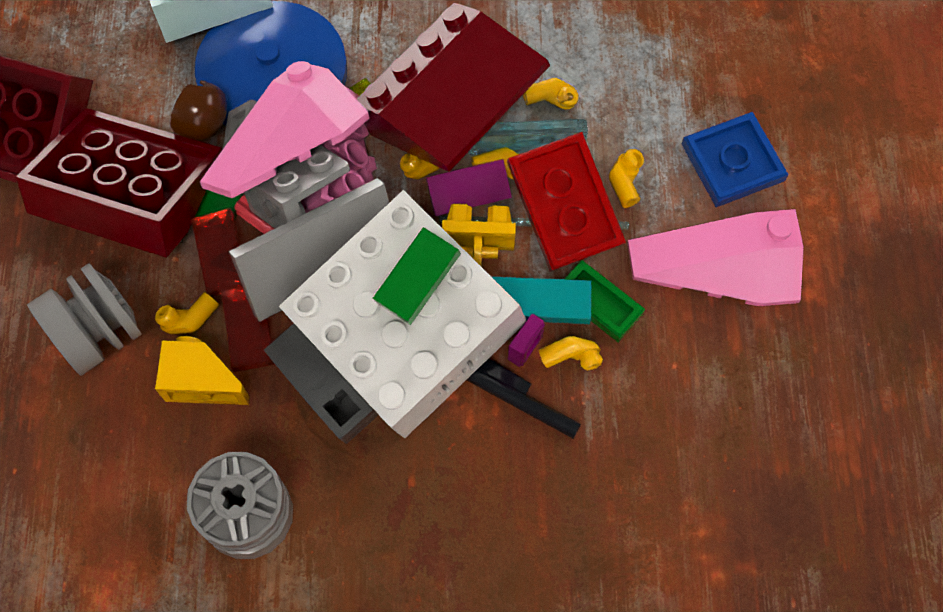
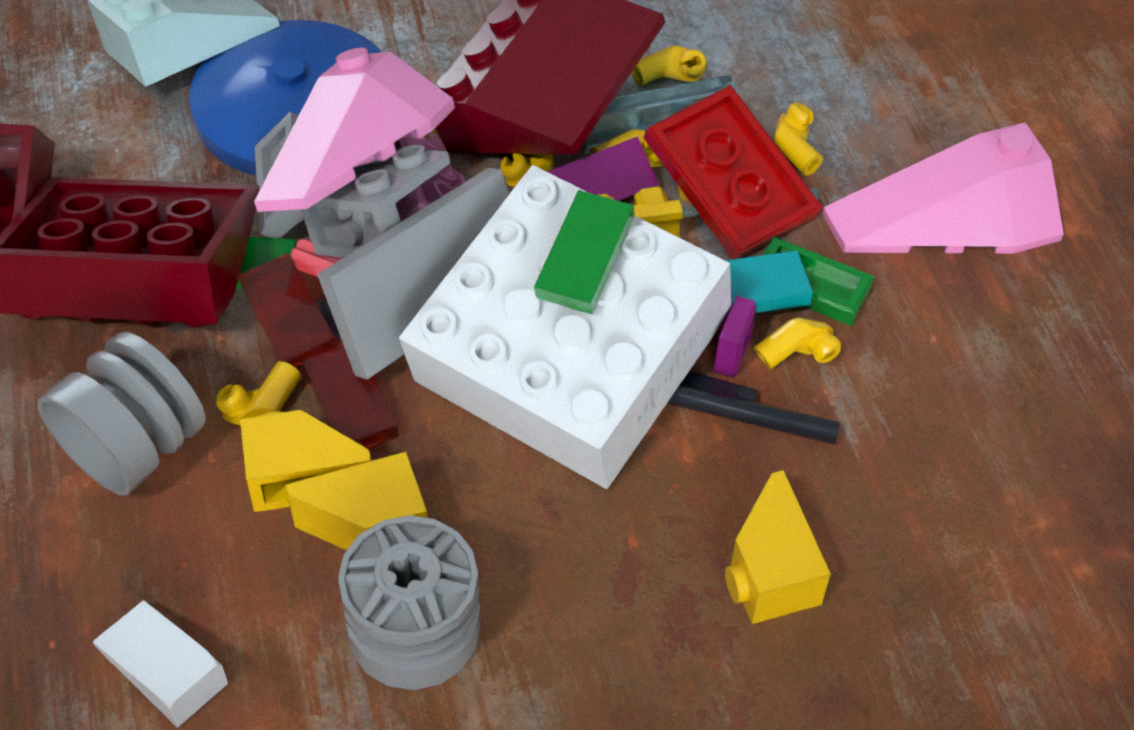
camera: 15 degrees left, 15 degrees down
reddish brown hair [170,80,227,141] -> none
dark grey slope [264,324,378,444] -> none
blue tile [681,112,789,207] -> none
none -> white slope [93,600,228,728]
none -> yellow slope [285,452,427,550]
none -> yellow slope [725,470,831,624]

